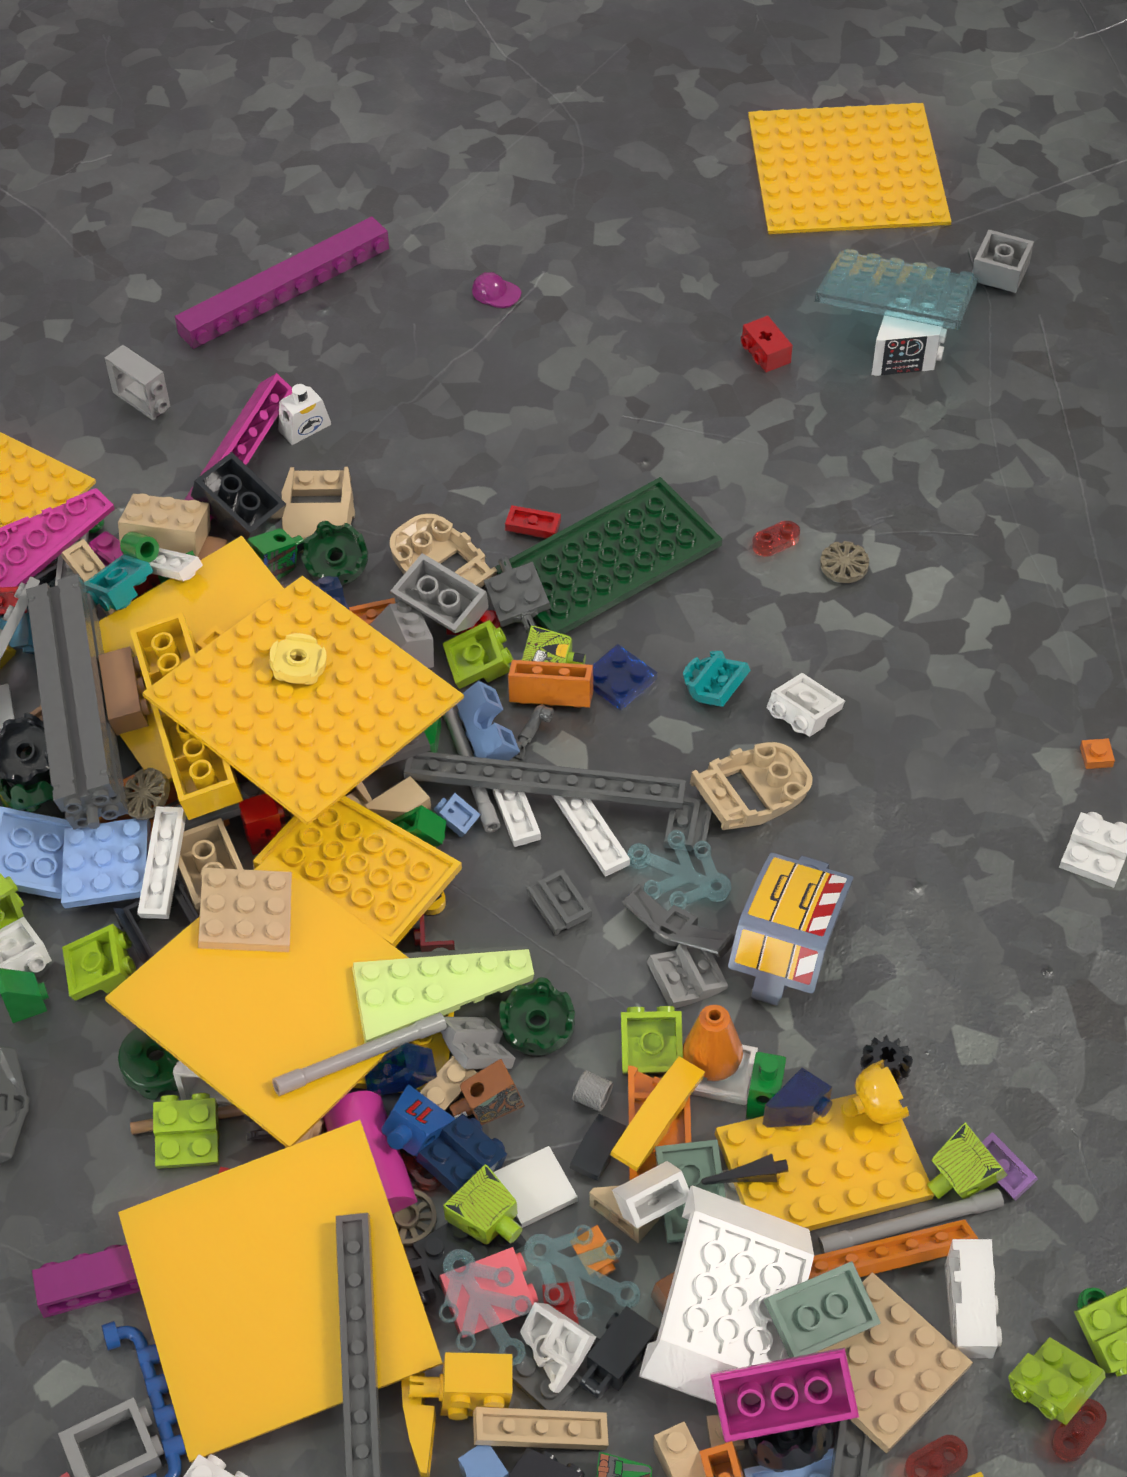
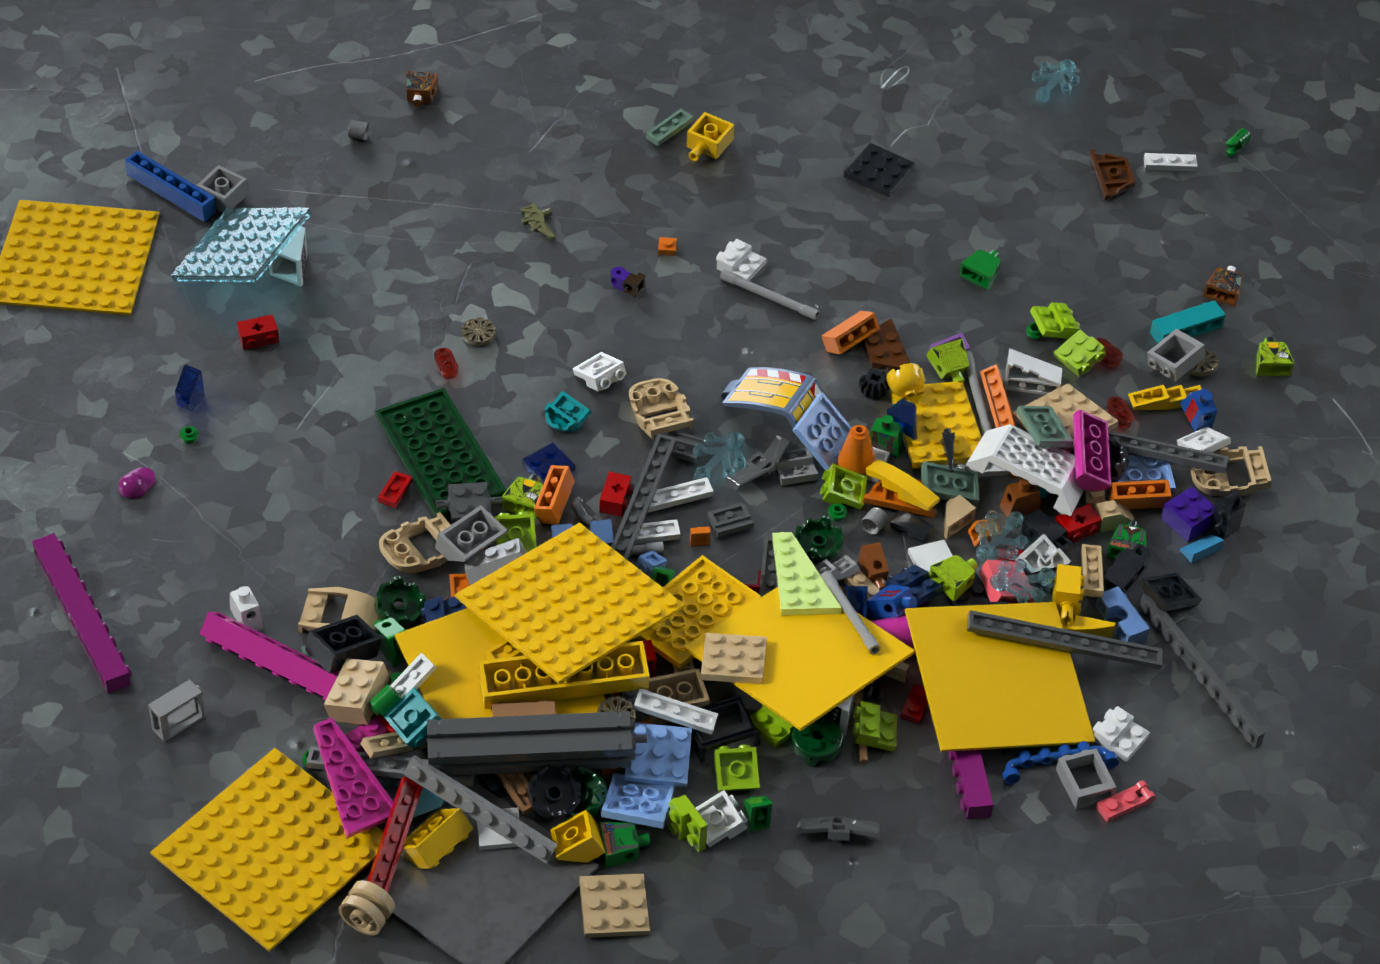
camera: 85 degrees left, 5 degrees down
light yellow plate [270,633,327,684] -> none
white brick [612,1161,689,1228] -> none
none -> blue brick [125,151,217,222]
none -> clear blue slope [175,364,205,411]
none -> green plate [179,426,199,444]
none -> olive piece [521,203,555,240]
none -> red brick [599,472,634,517]
none -> leg [611,267,645,297]
none -> orange plate [689,527,711,546]
none -> light grey piece [720,269,820,320]
none -> light blue plate [792,392,852,470]
none -> orange brick [821,311,880,354]
none -> green plate [828,504,847,522]
none -> reddish brown wing [861,319,910,371]
none -> red brick [1056,504,1102,542]

